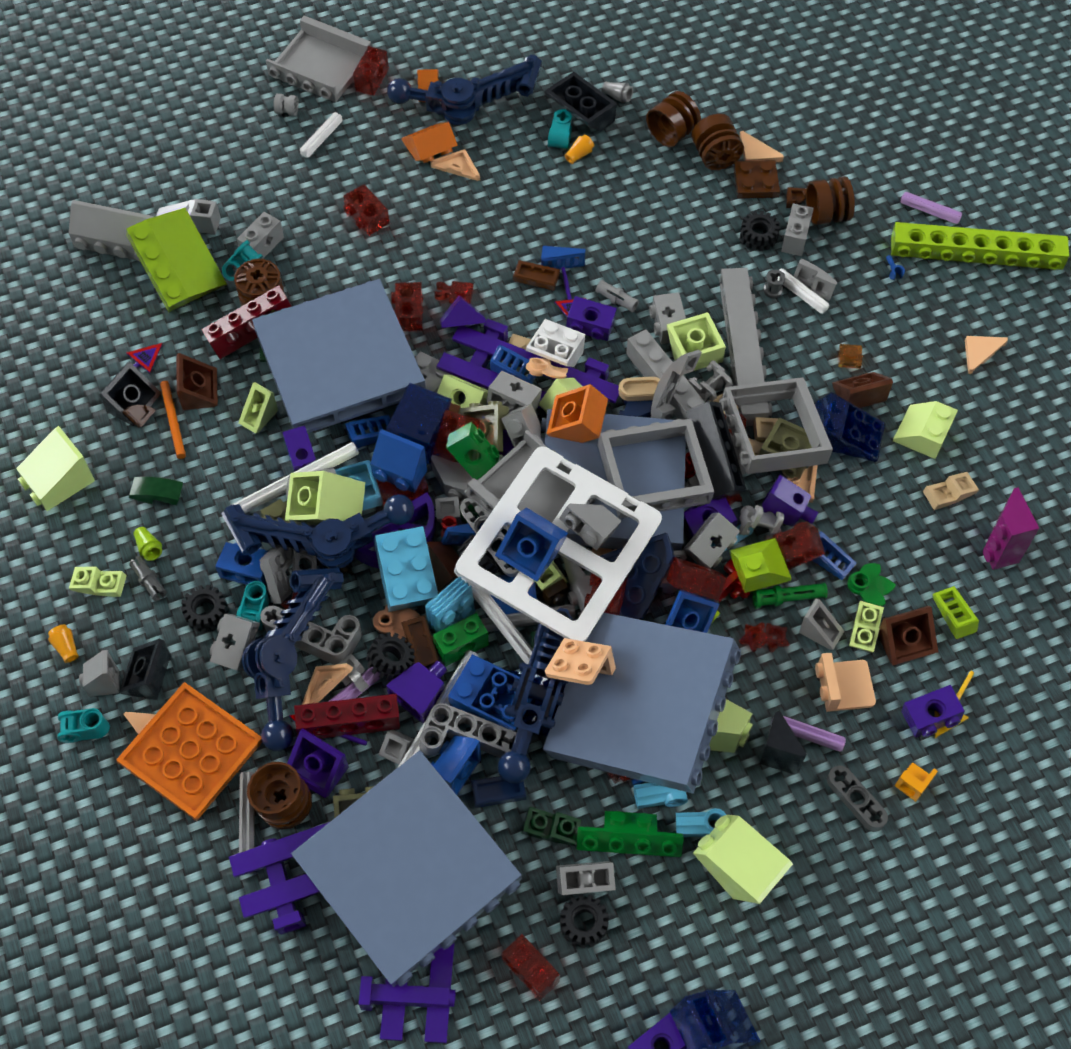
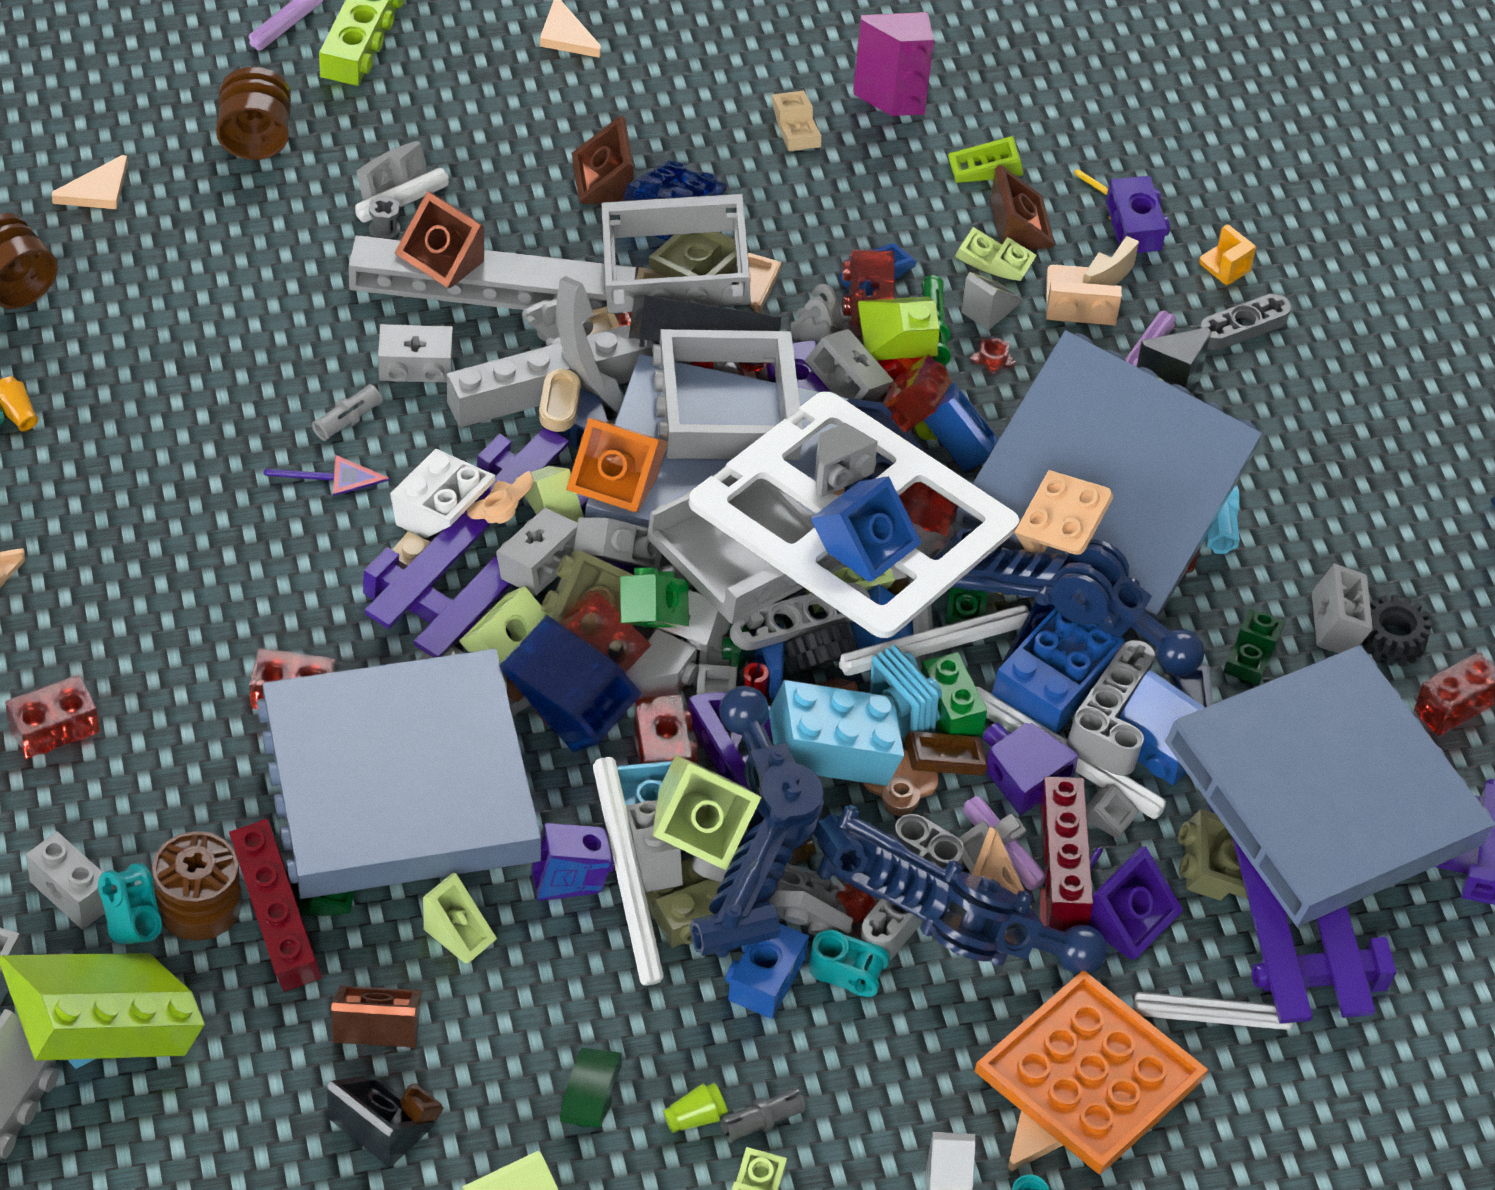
camera: 85 degrees left, 10 degrees down
black slope [119,638,171,700] -> none
piece [126,343,162,373] -> none
orange bar [160,381,186,459] -> none
black tyre [181,585,229,633] -> none
light grey brick [210,614,260,671] -> none
reddish brown wheel [247,762,312,830] -> none
blue slope [345,415,397,449] -> none
black tyre [366,632,415,681] -> none
blue slope [370,429,427,493] -> none
clear red plate [434,281,474,304] -> none
dark purple slope [440,295,486,328] -> none
blue slope [490,345,537,384] -> none
reddish brown plate [513,260,560,291] -> none
blue slope [541,246,586,269] -> none
dark purple brick [566,296,617,341] -> none
green bracket [577,811,684,857] -> none
yellowish green slope [667,312,726,371] -> none
medium azure piece [676,808,726,837] -> none
reddish brown wheel [691,113,744,170] -> none
yellowish green slope [693,815,793,904] -> none
reddish brown plate [734,160,780,199] -> none
clear red plate [739,622,769,652] -> none
black tyre [740,211,780,252] -> none
dark purple torso [761,475,818,527] -> none
light grey brick [781,203,814,256] -> none
reddish brown tile [786,187,806,208] -> none
clear orange plate [838,344,862,369] -> none
green plate [847,563,896,606] -> none
blue hand [886,255,905,280] -> none
yellowish green slope [893,401,958,459] -> none
none -> copper slope [395,191,484,288]
none -> tan slope [1083,236,1139,286]

